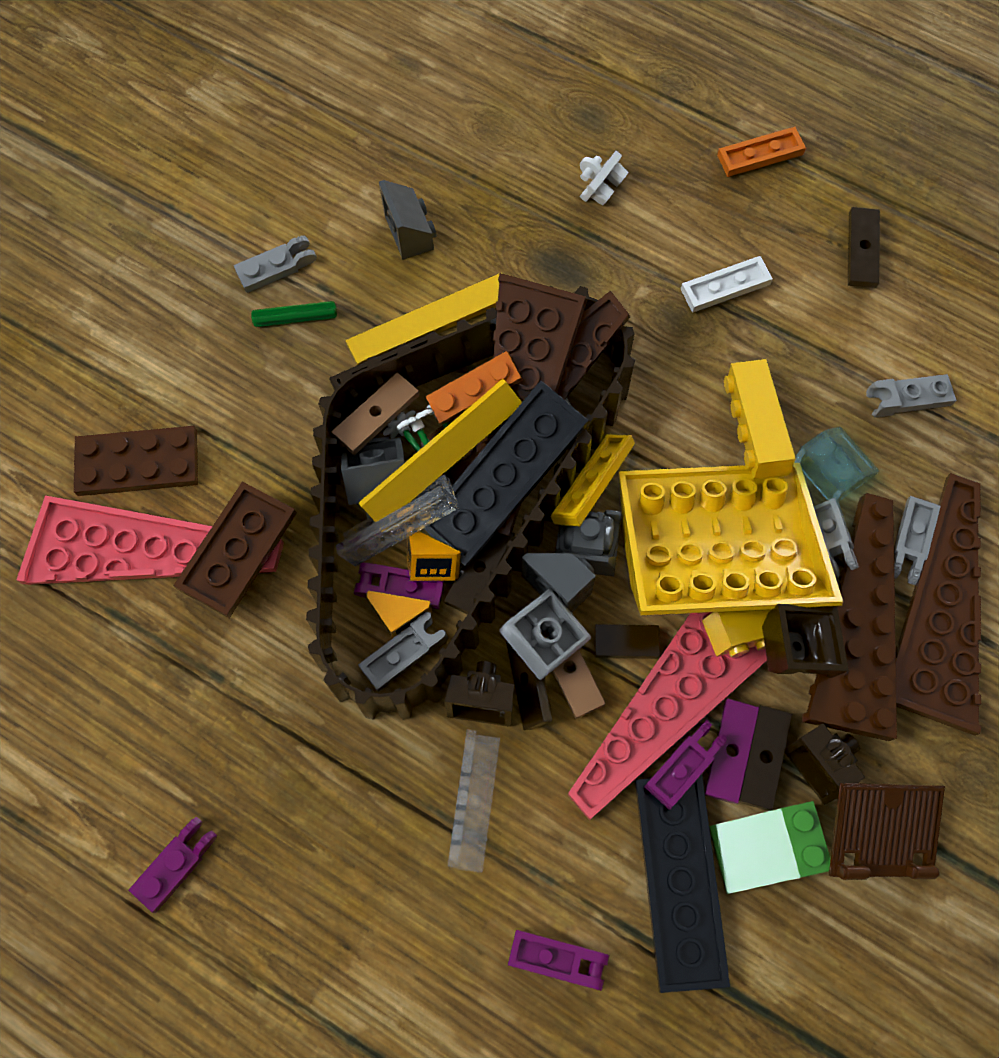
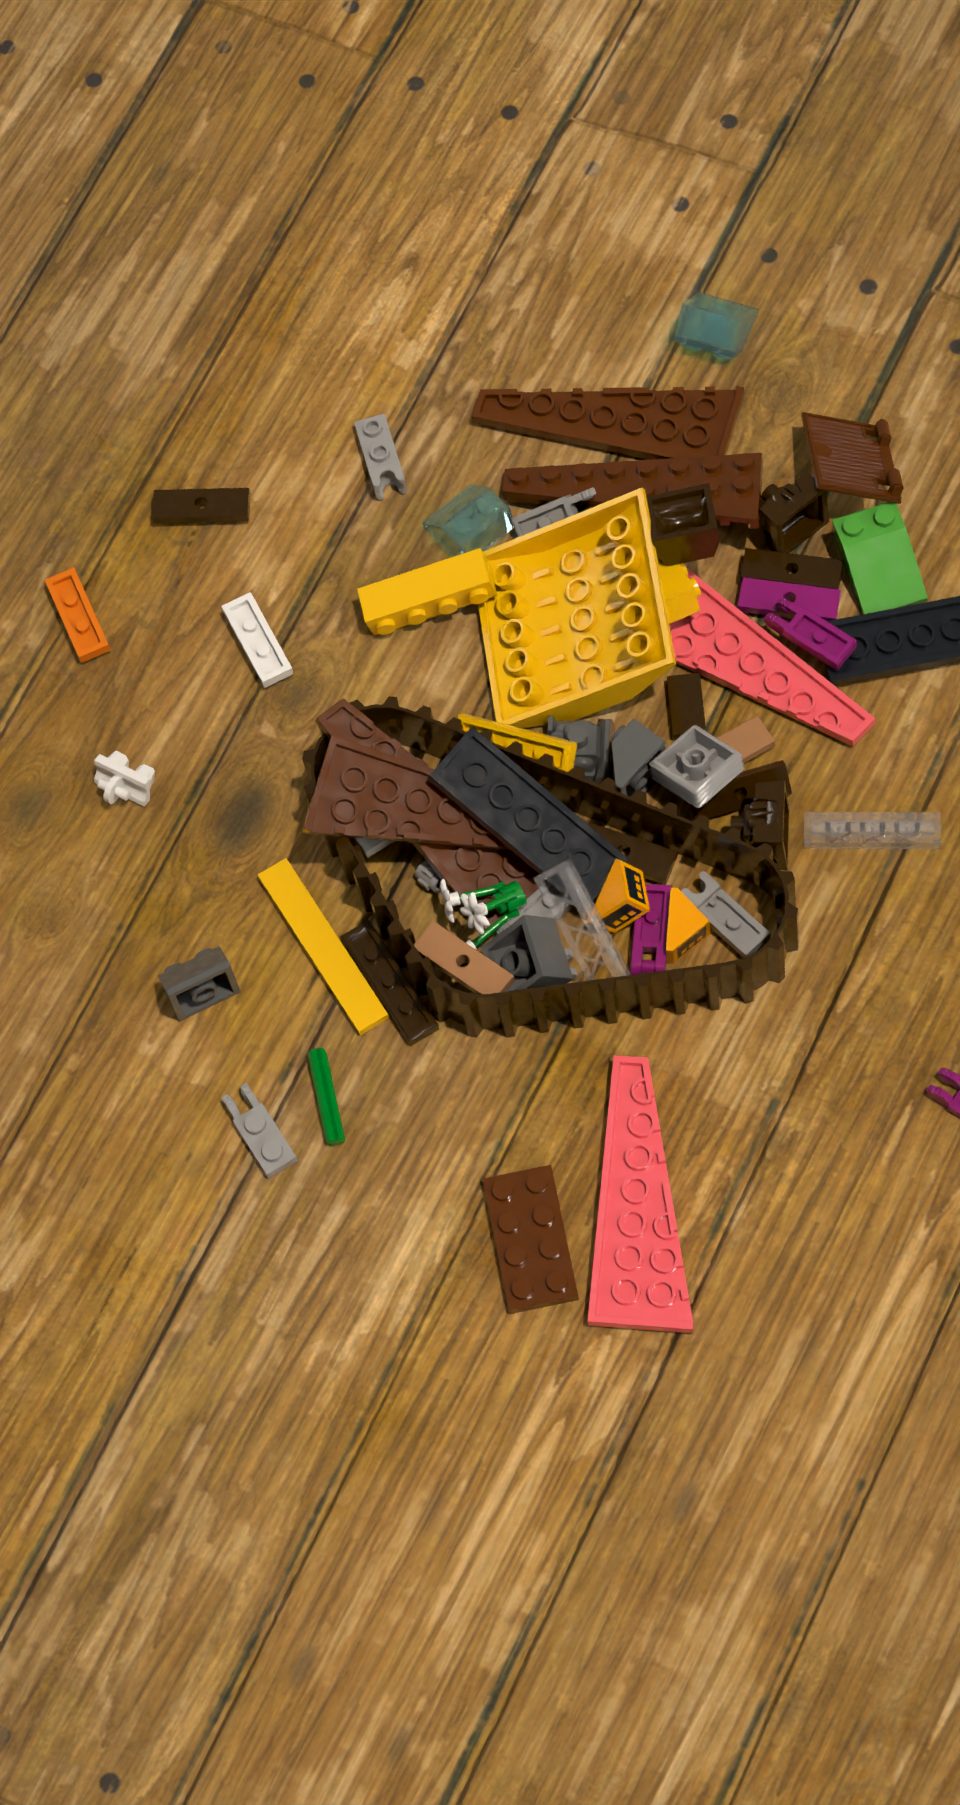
camera: 85 degrees left, 5 degrees down
reddish brown plate [173,481,297,619] -> none
yellow tile [359,379,522,527] -> none
orange plate [425,351,523,425] -> none
light grey hinge [894,496,941,585] -> none

